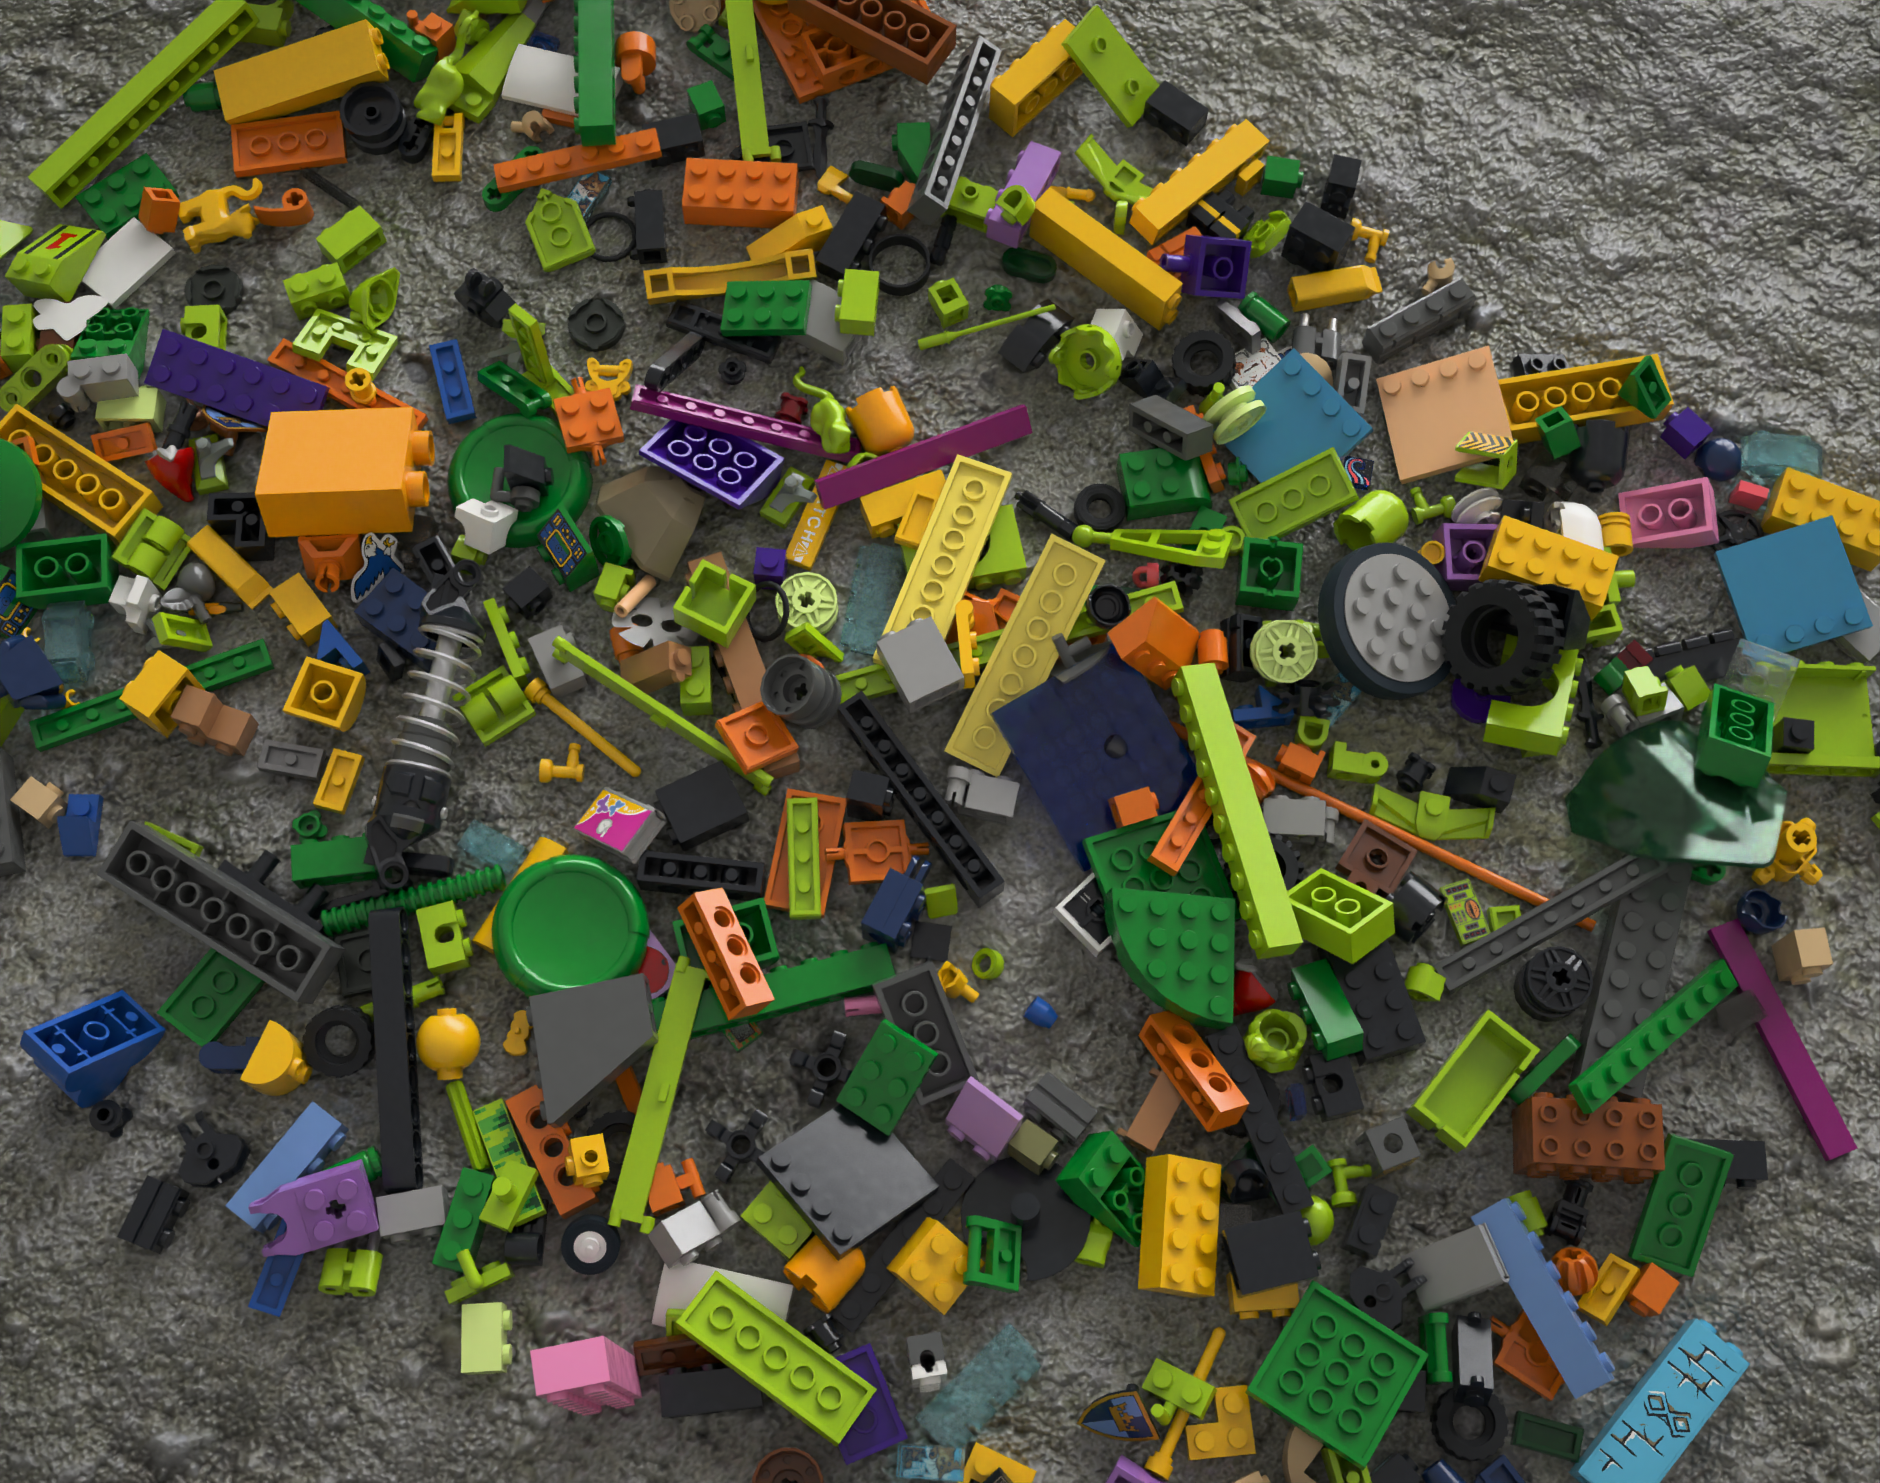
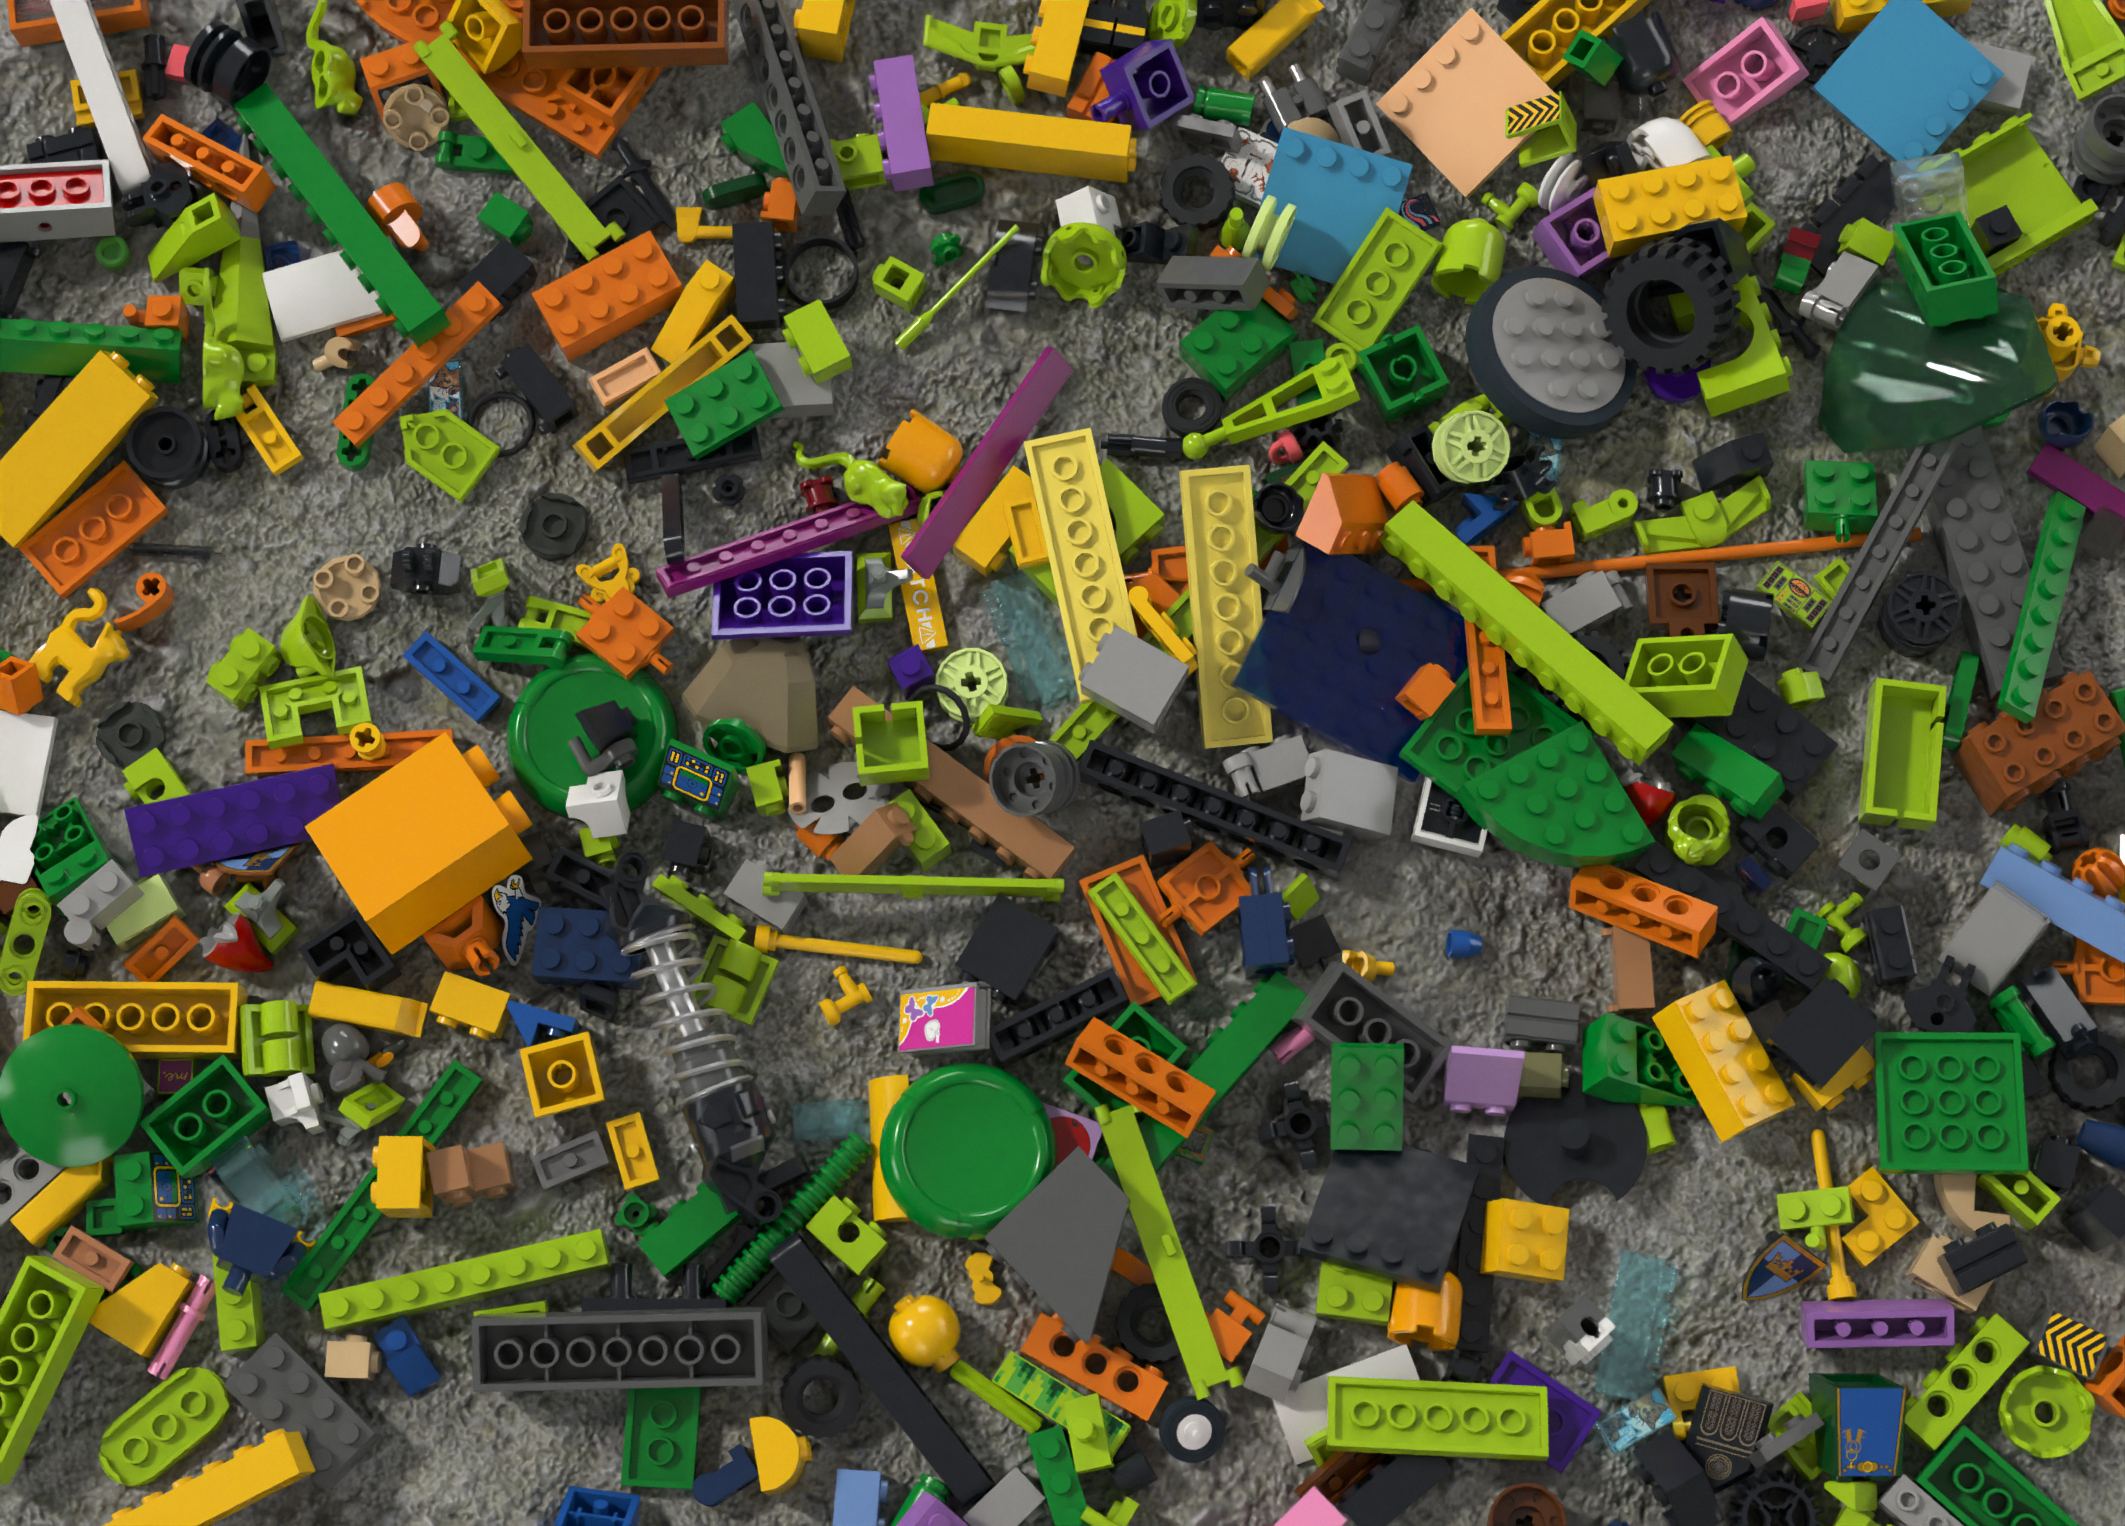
camera: 25 degrees left, 5 degrees up
black pin [162,401,199,450] -> none
lime brick [316,205,387,275] -> none
lime tile [508,303,554,385] -> none
yellow brick [565,1133,610,1188] -> none
orange tile [715,701,799,775] -> none
green plate [963,1215,1022,1294] -> none
lime piece [972,948,1004,980] -> none
lime plate [995,185,1035,226] -> none
yellow piece [1417,541,1445,565] -> none
lime brick [1622,666,1668,717] -> none
none -> magenta tile [157,1059,197,1096]
none -> tan dish [313,554,382,621]
none -> lime brick [318,1229,612,1334]
none -> light nougat tile [588,347,661,410]
none -> light grey brick [1300,749,1398,840]
none -> green plate [1803,460,1878,543]

